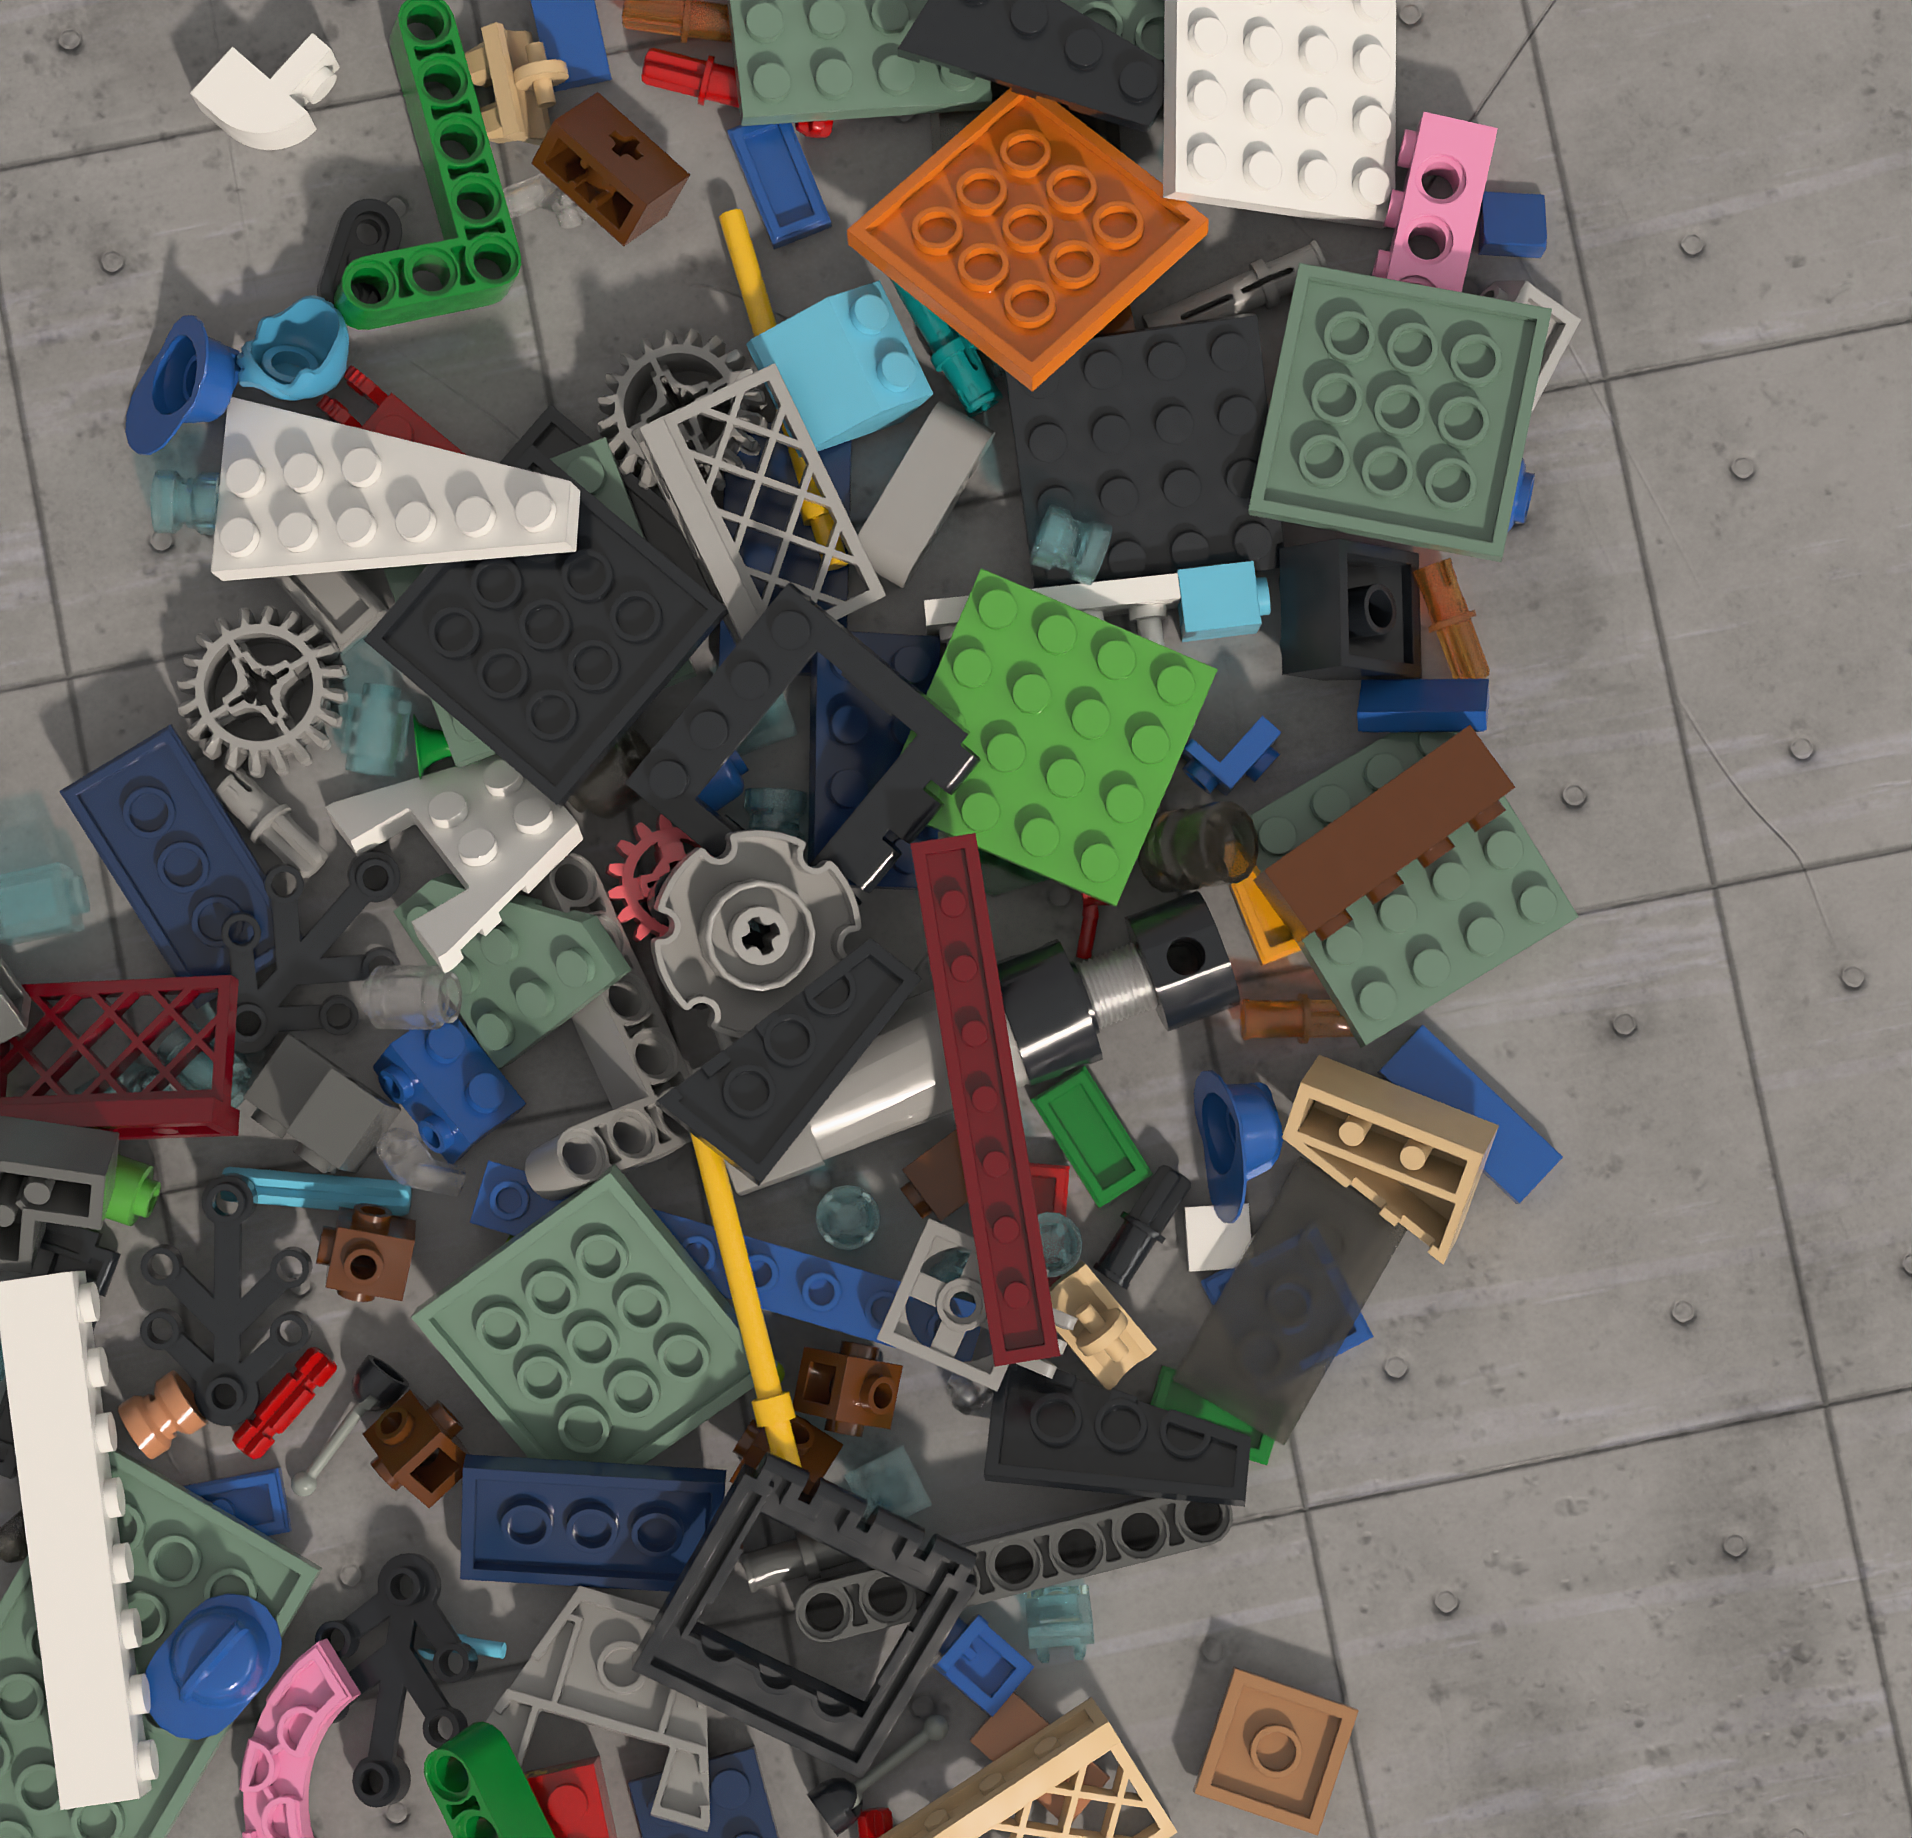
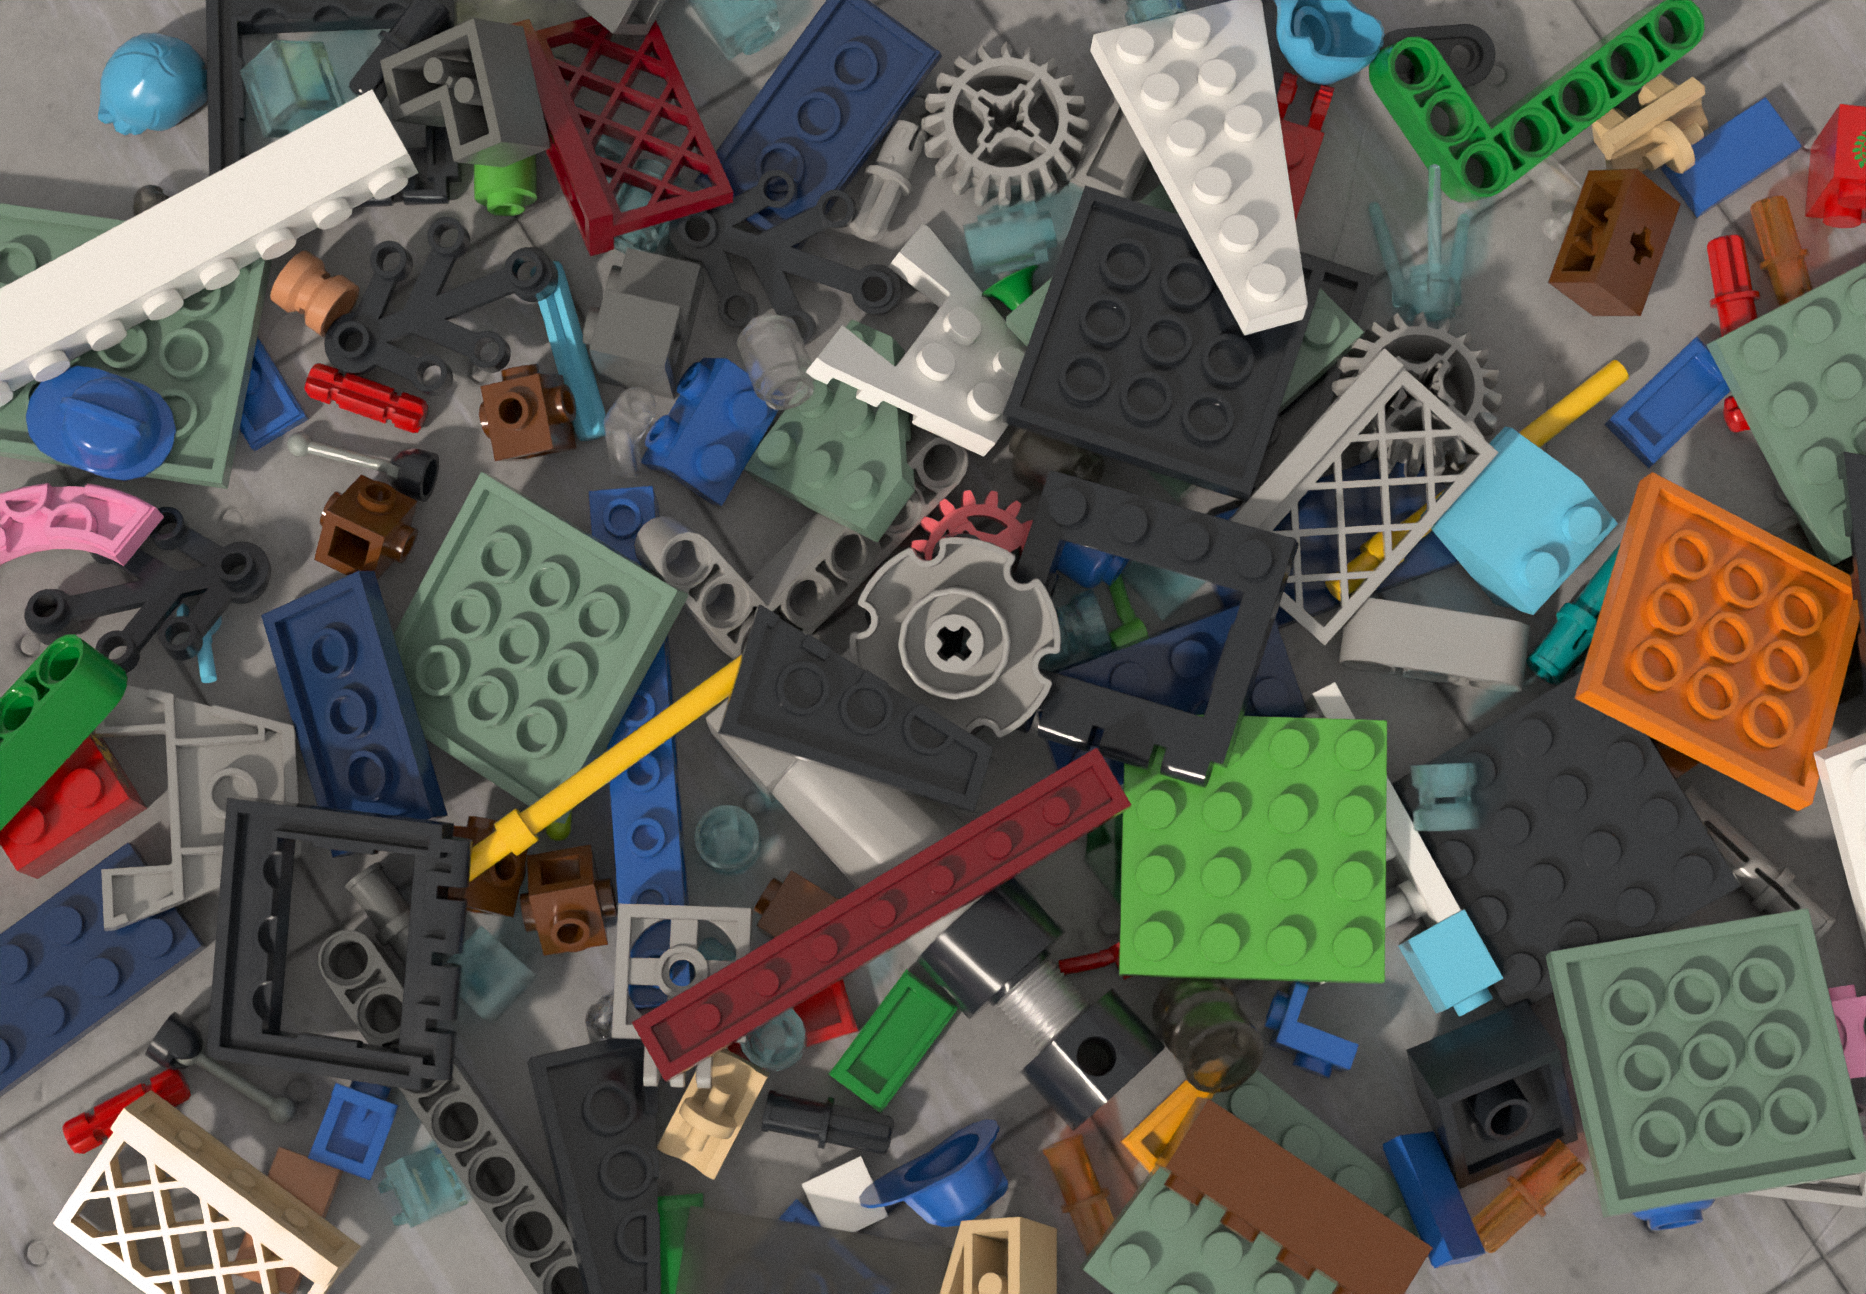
camera: 70 degrees right, 5 degrees down
none -> bright green hand [1106,574,1148,649]
none -> clear light blue plant [1368,164,1470,322]

